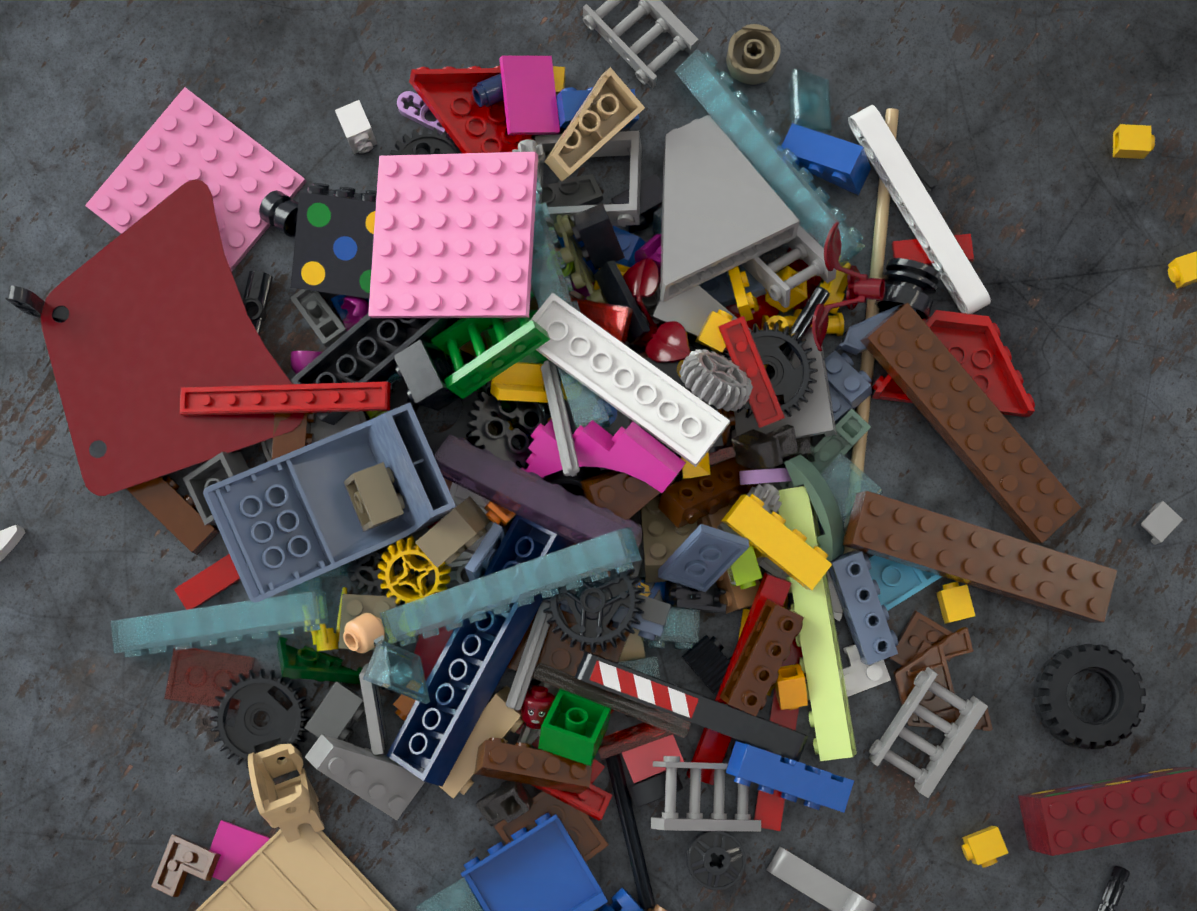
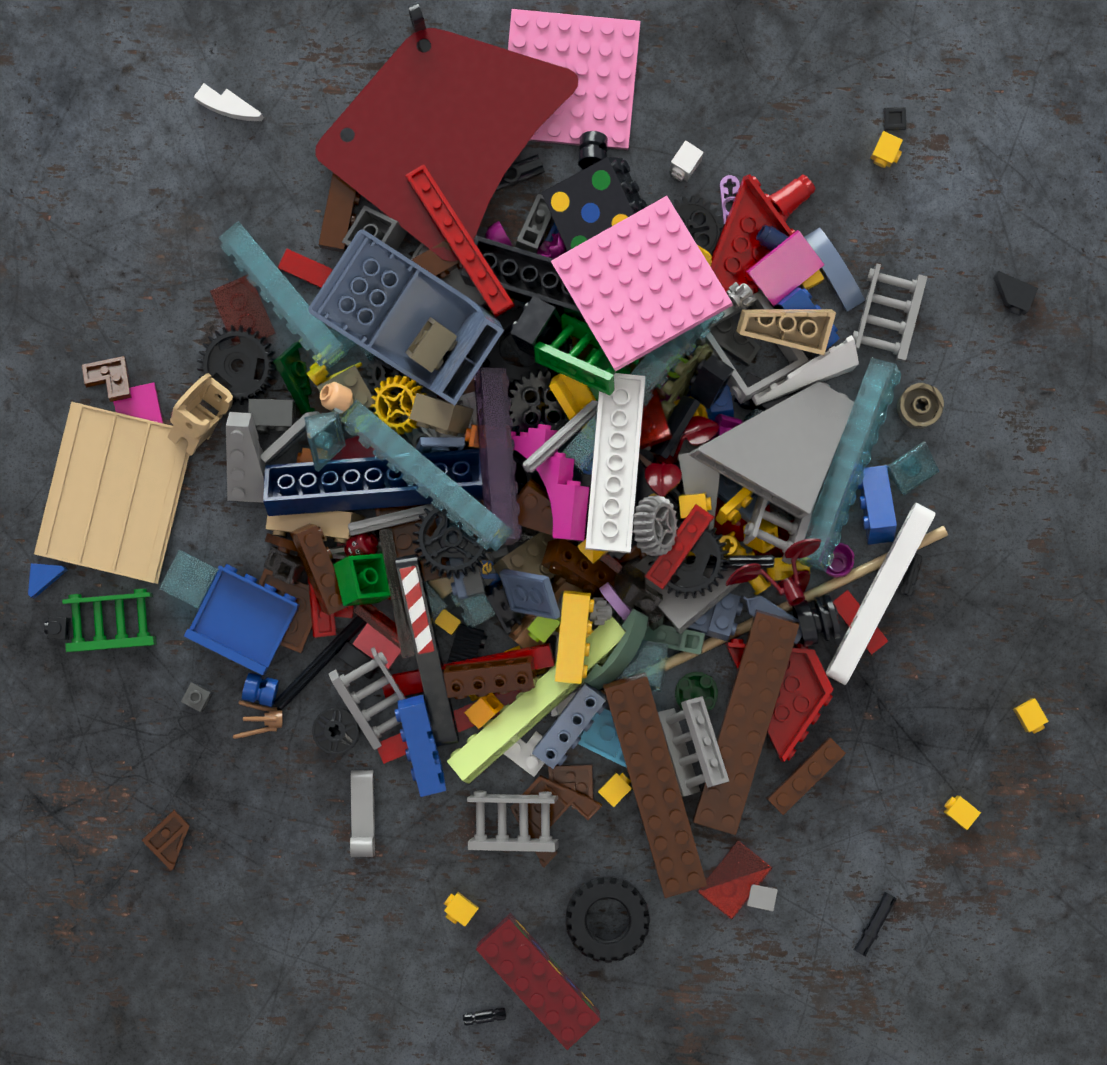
camera: 60 degrees right, 5 degrees up
none -> reddish brown wing [265,533,300,557]
none -> yellow slope [435,609,462,636]
none -> light grey fence [658,696,729,797]
none -> dark green dish [675,672,718,711]
none -> clear red tile [697,840,772,919]
none -> white wedge [752,335,859,406]
none -> reddish brown brick [766,737,846,815]
none -> red plant [769,175,815,219]
none -> sand blue slope [804,227,865,312]
none -> magenta hair [821,542,855,578]

